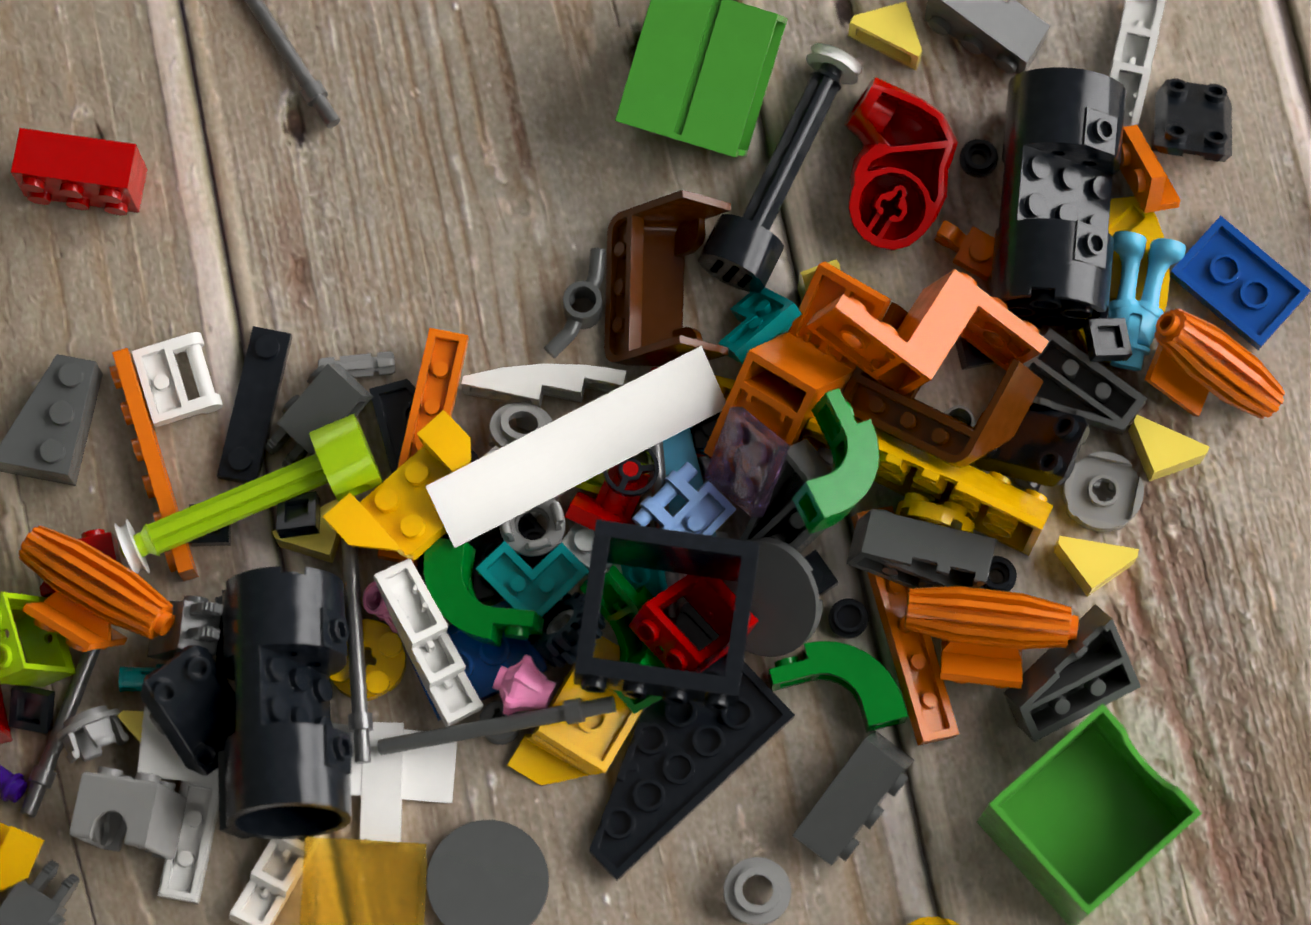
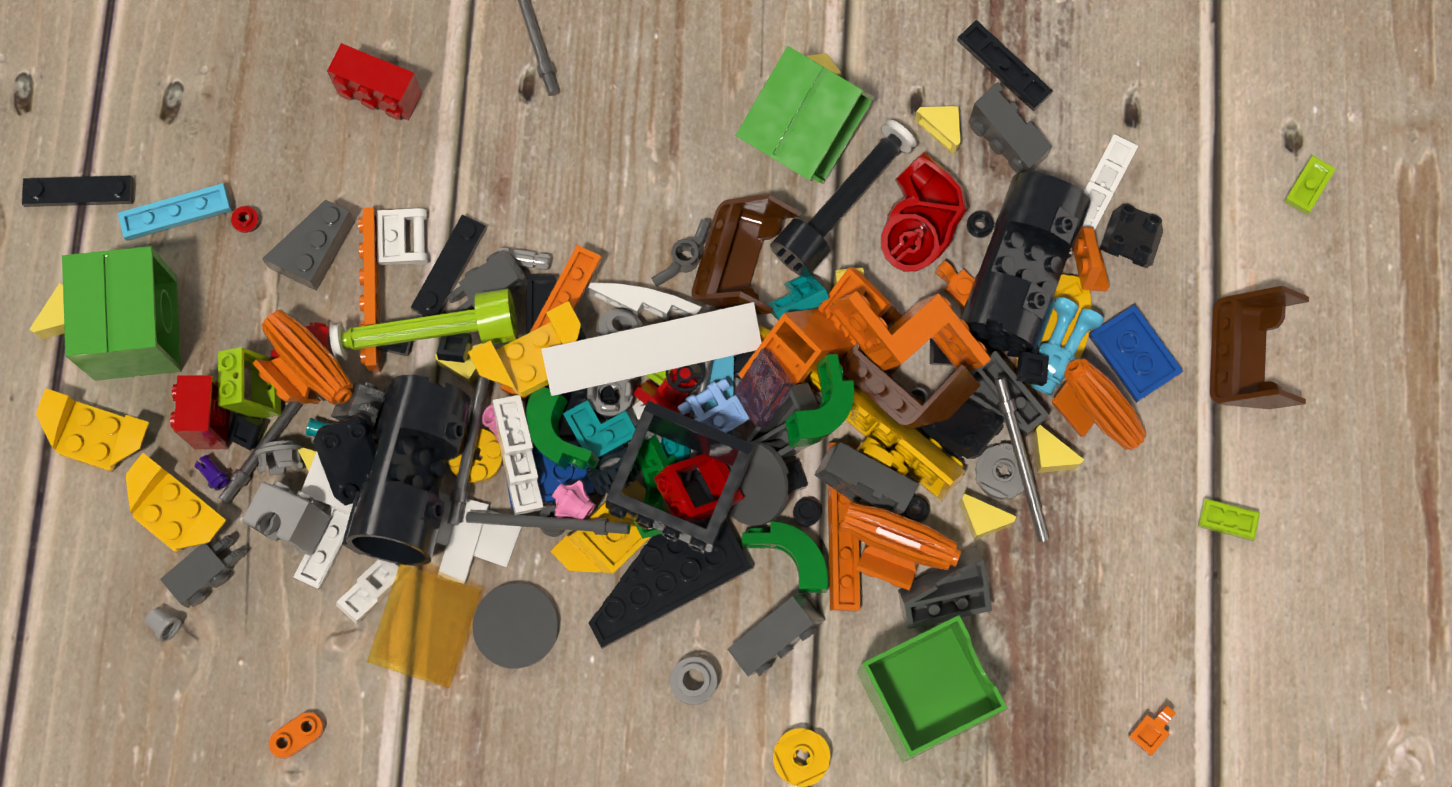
camera: 15 degrees right, 0 degrees up
none -> flat silver bar [994,377,1049,542]

